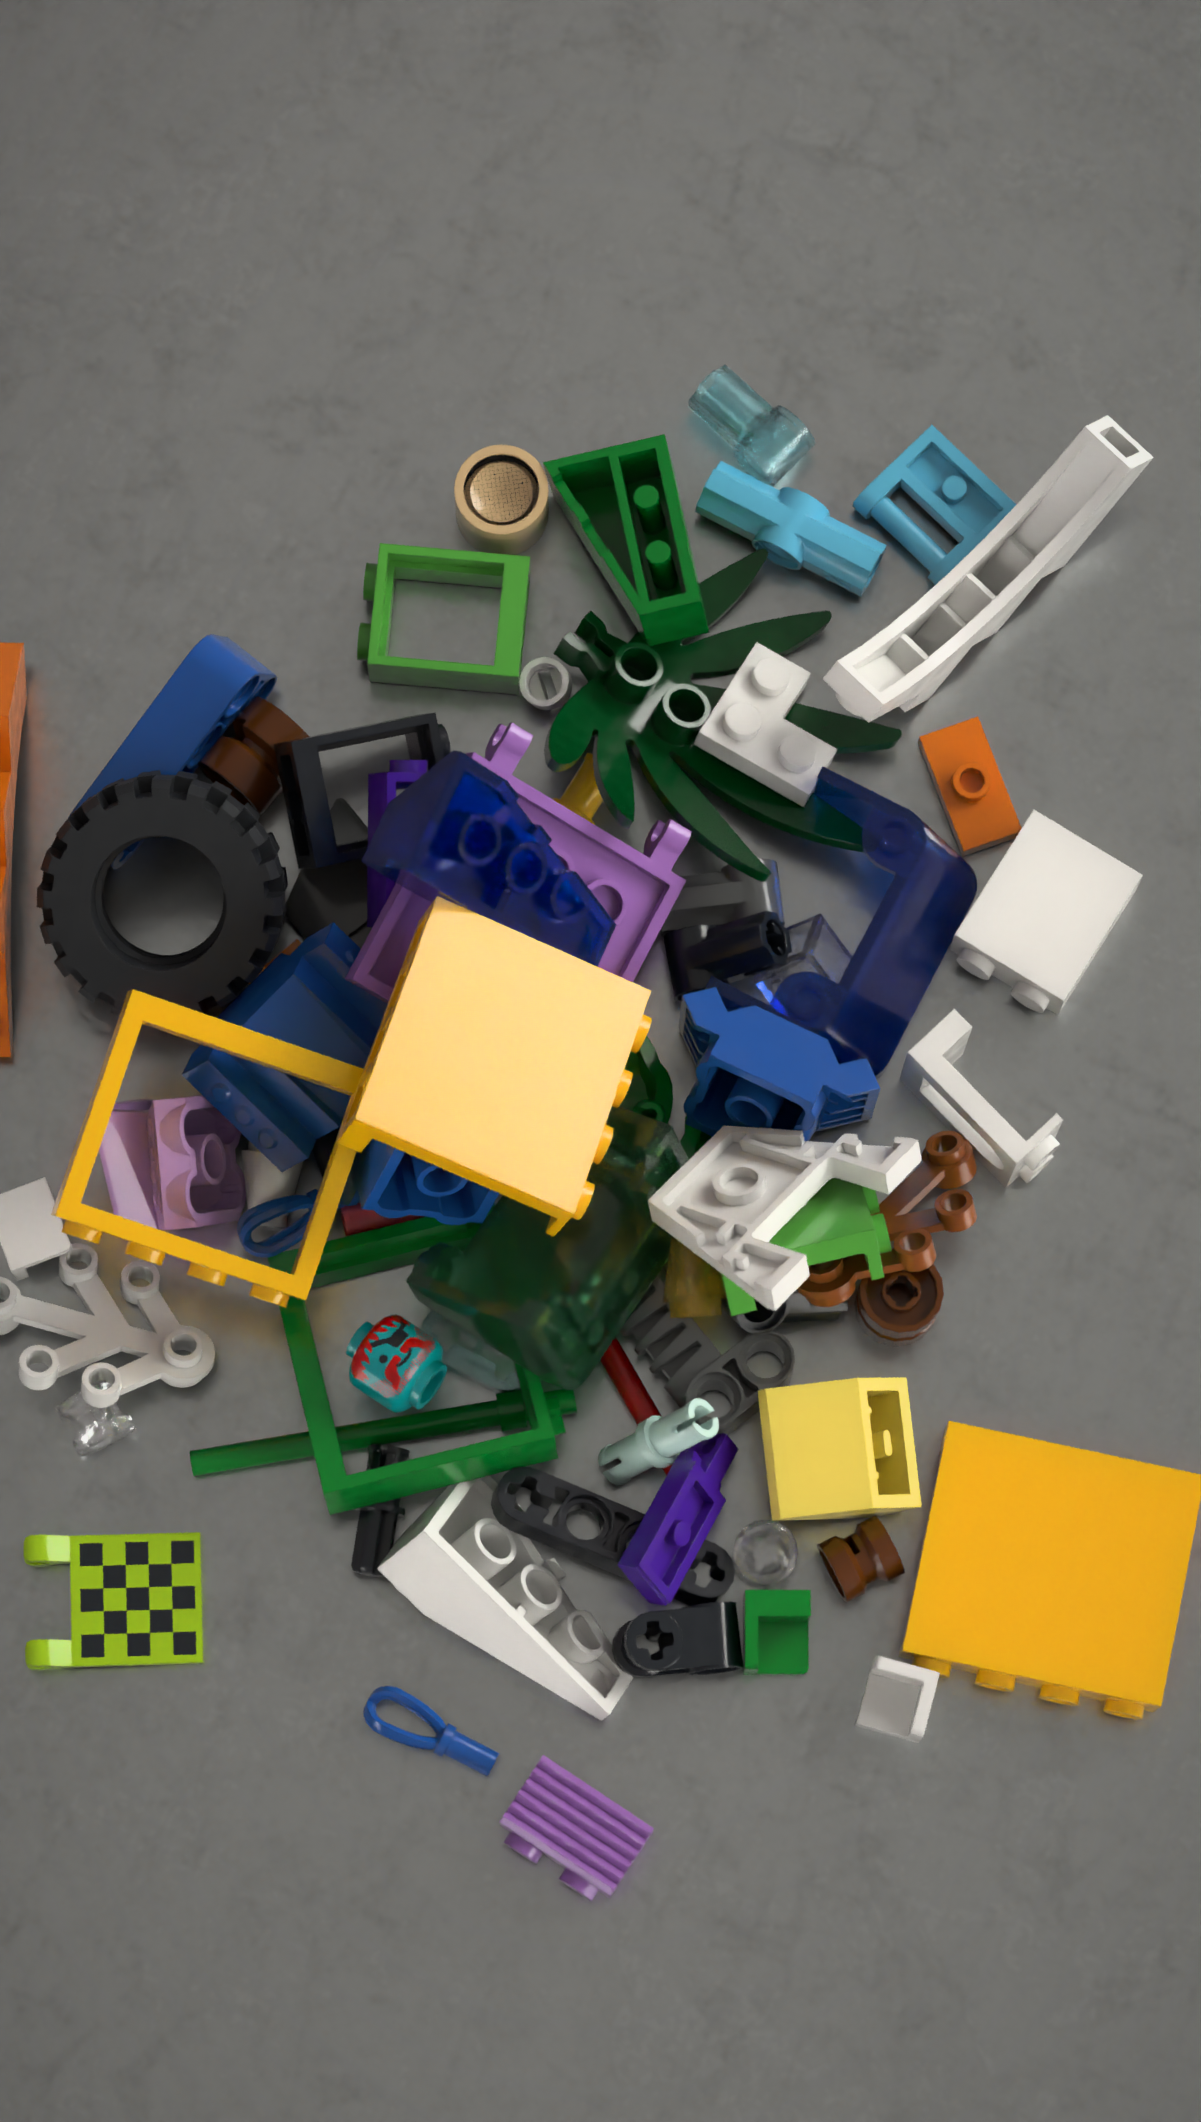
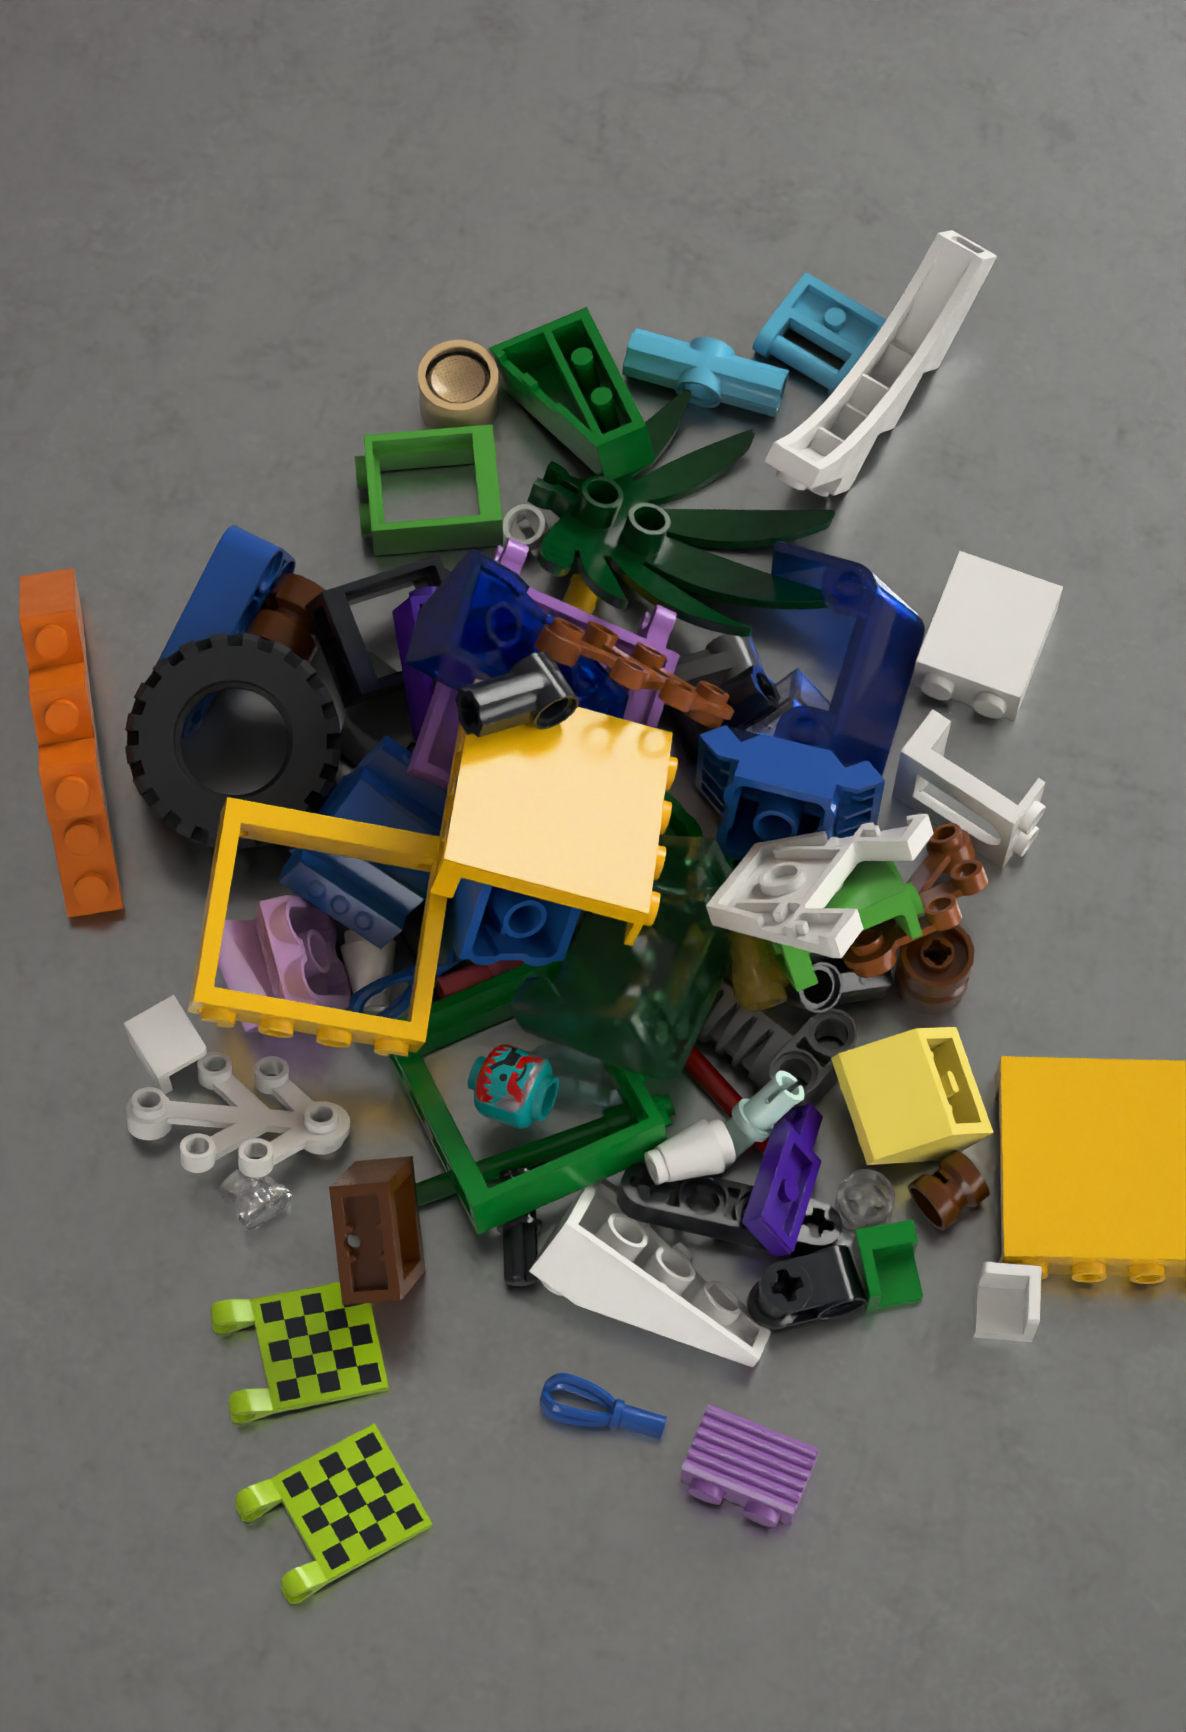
camera: 10 degrees left, 10 degrees down
clear light blue piece [688,364,816,487] -> none
white plate [694,642,837,807] -> none
orange plate [918,716,1022,857] -> none
none -> lime flag [235,1423,432,1604]
none -> reddish brown window [329,1156,425,1305]
none -> black piece [455,652,579,738]
none -> dark orange plant [533,617,735,729]
none -> white cone [644,1118,736,1185]

